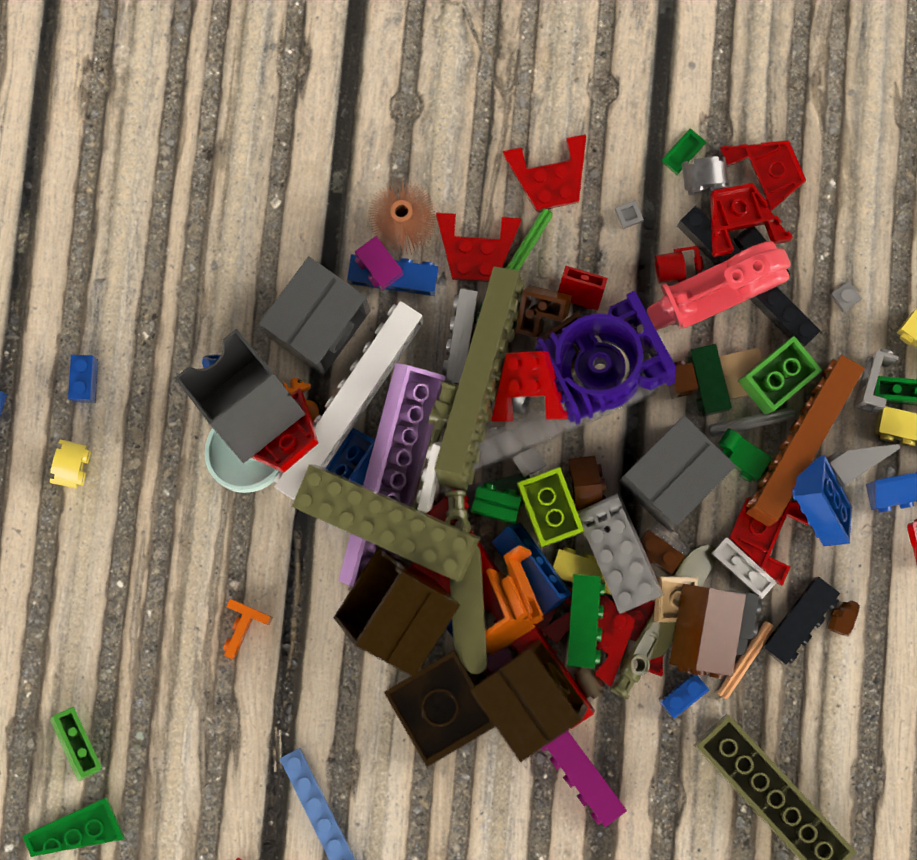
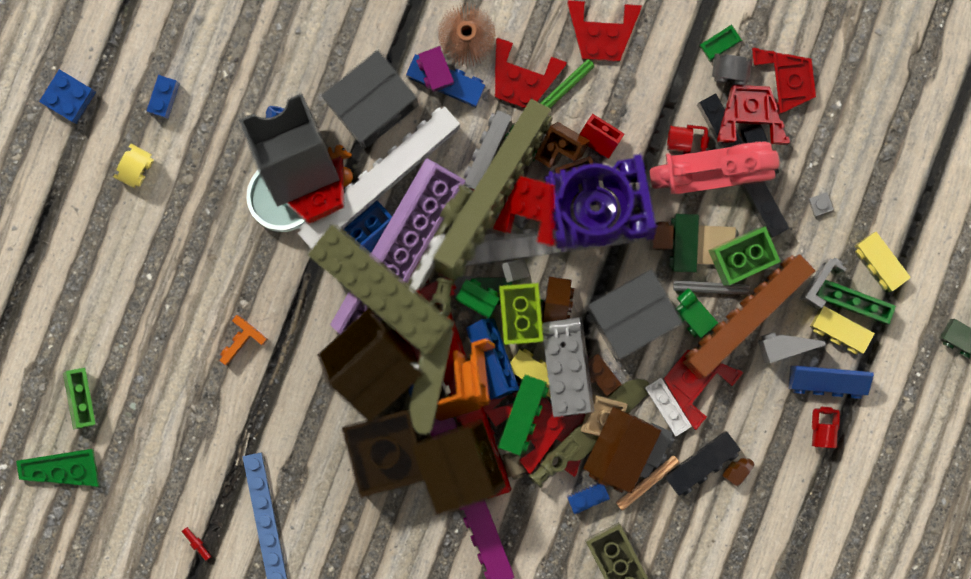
camera: 10 degrees right, 5 degrees up
light grey plate [615,200,644,229] -> none
blue slope [793,455,852,546] -> none

